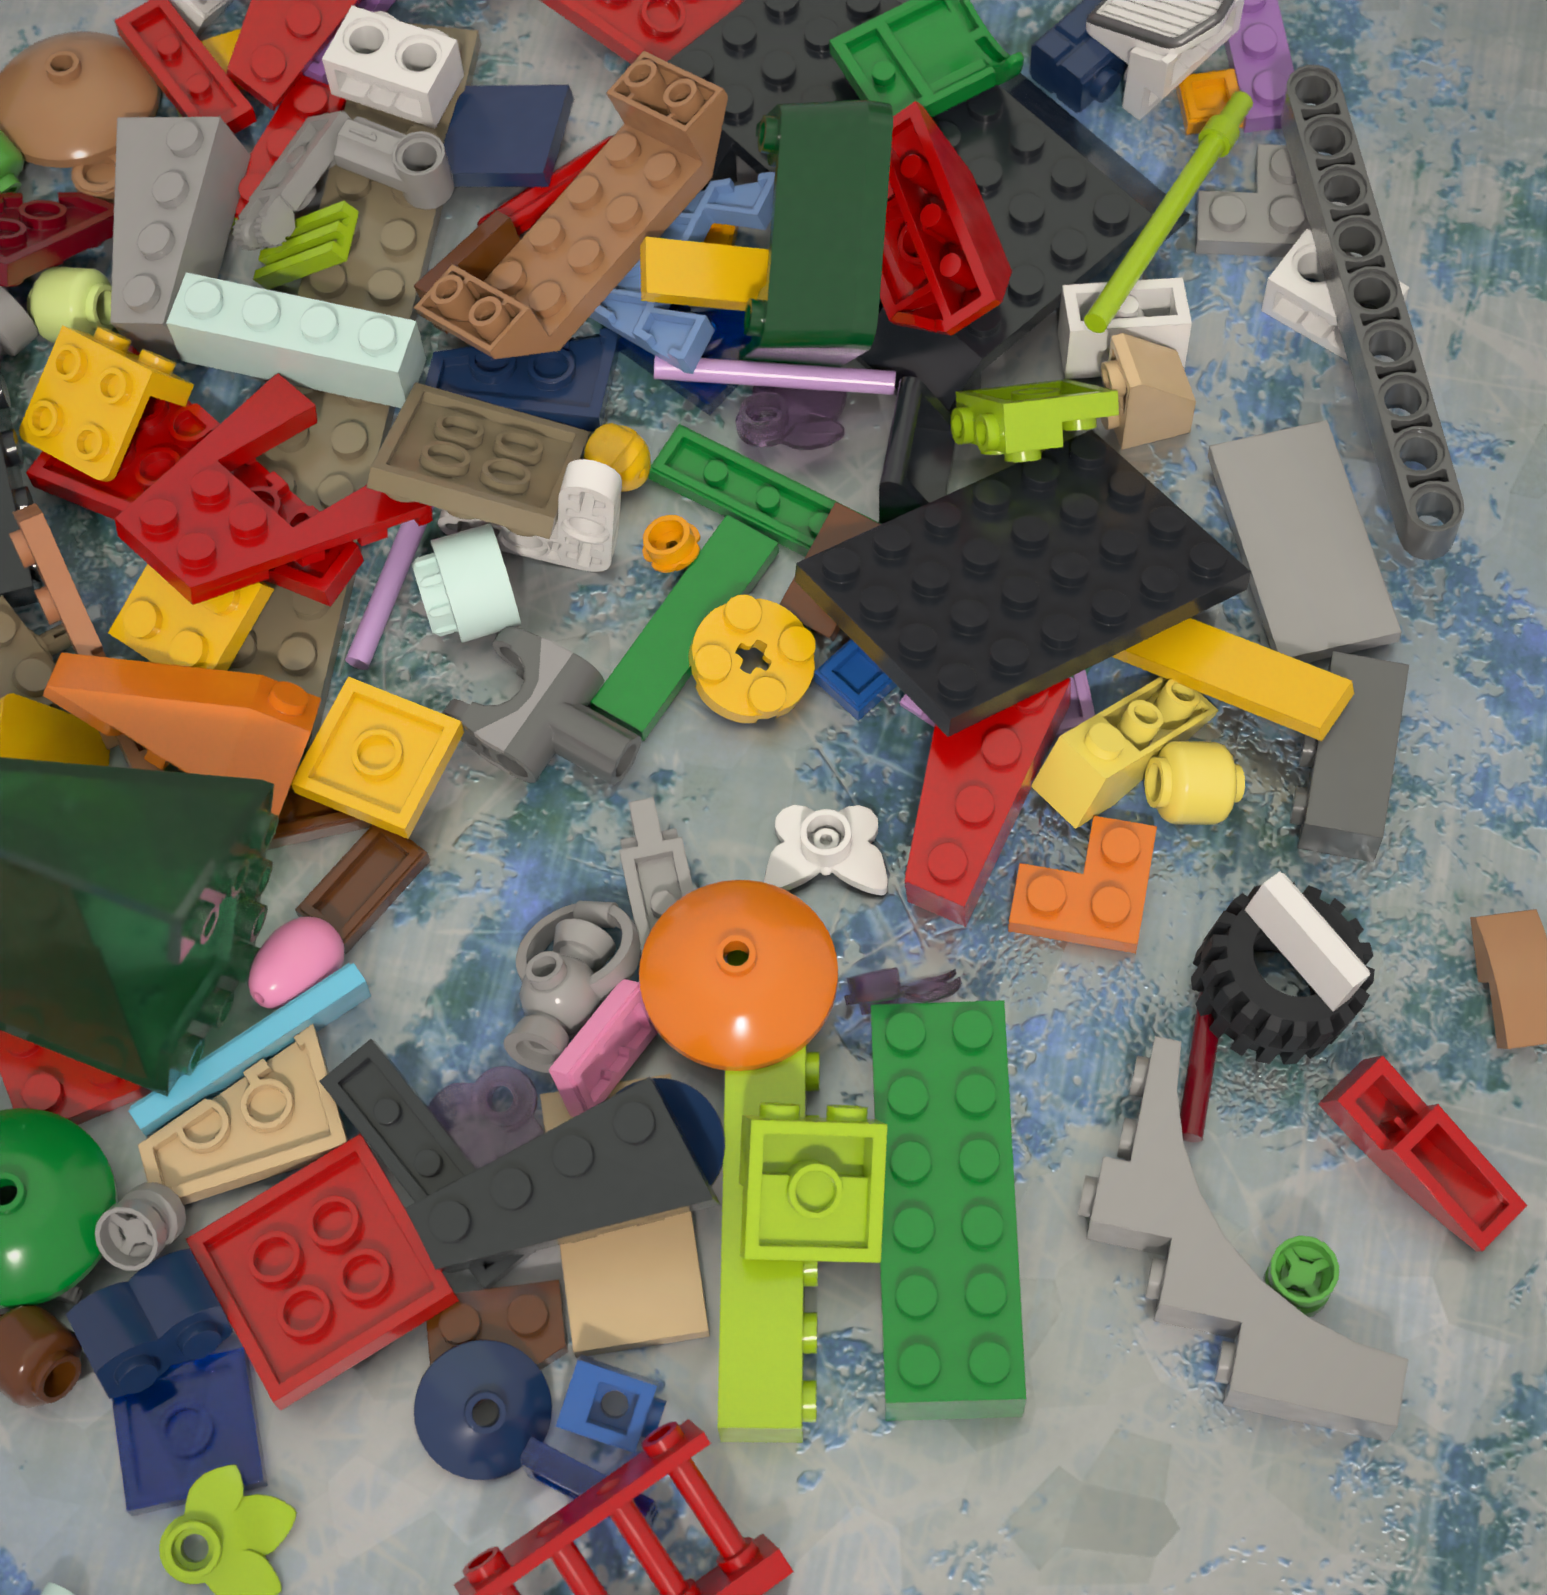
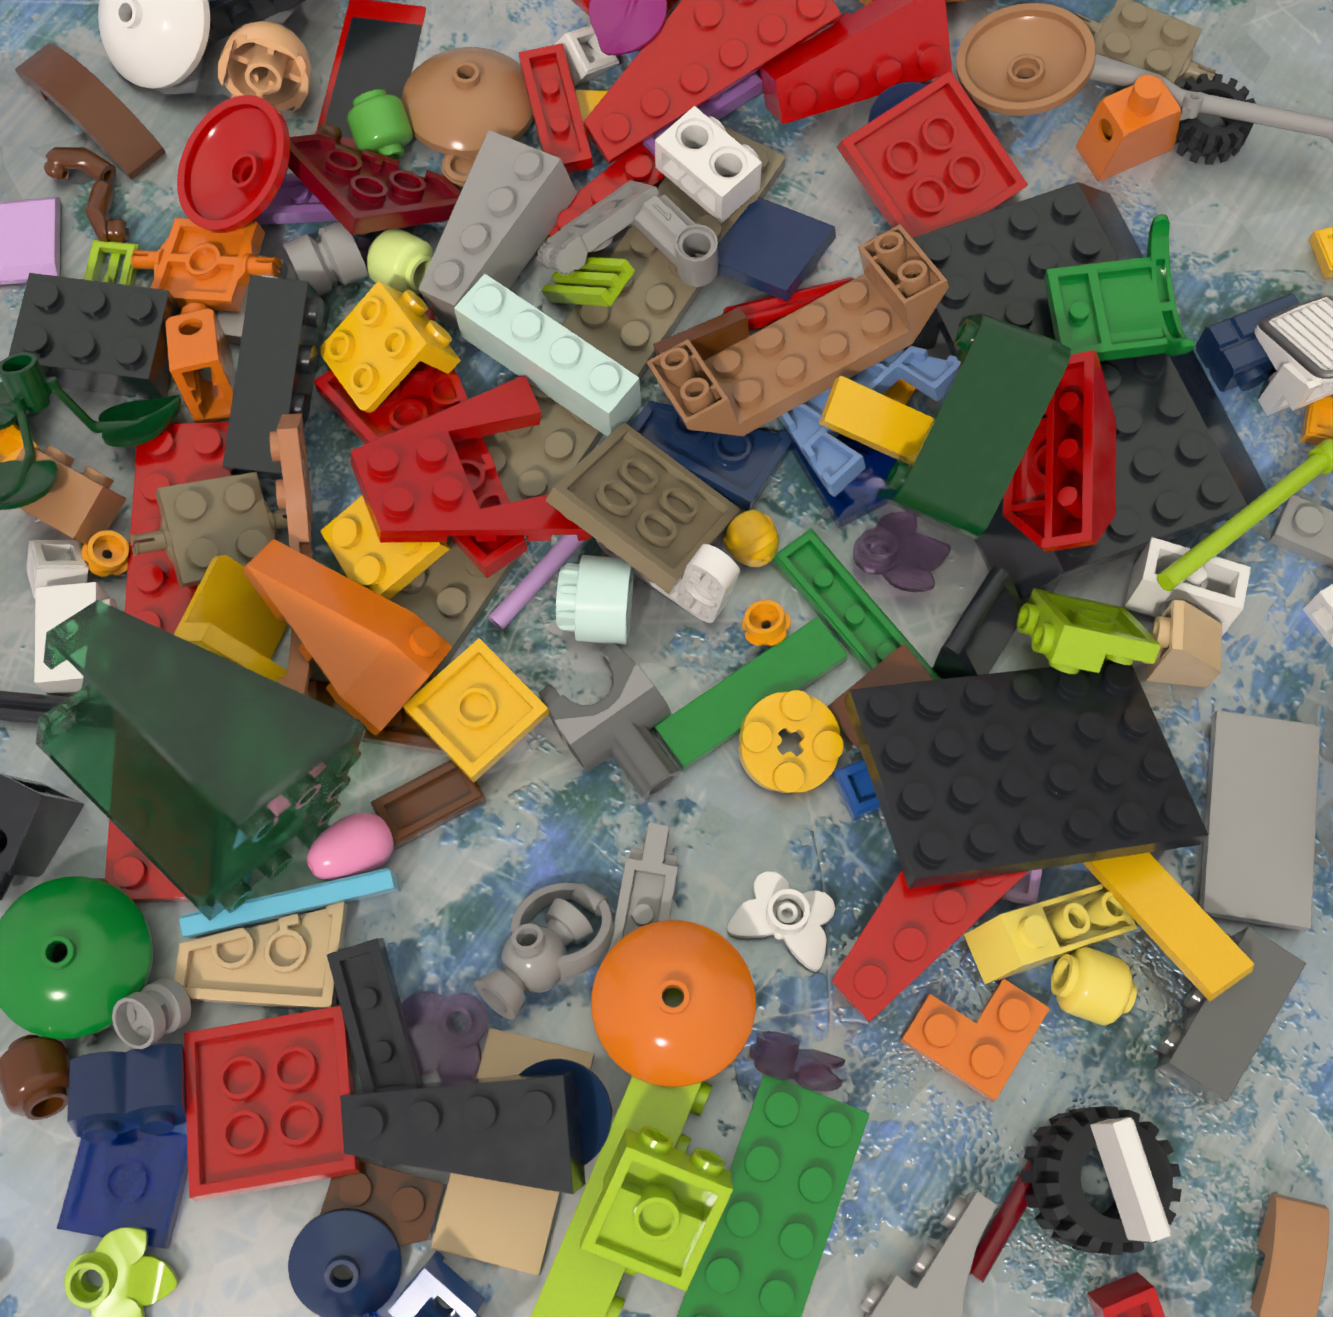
camera: 20 degrees right, 5 degrees up
bright pink plate [548,979,658,1117] -> none
lavender bar [654,356,896,395] -> none

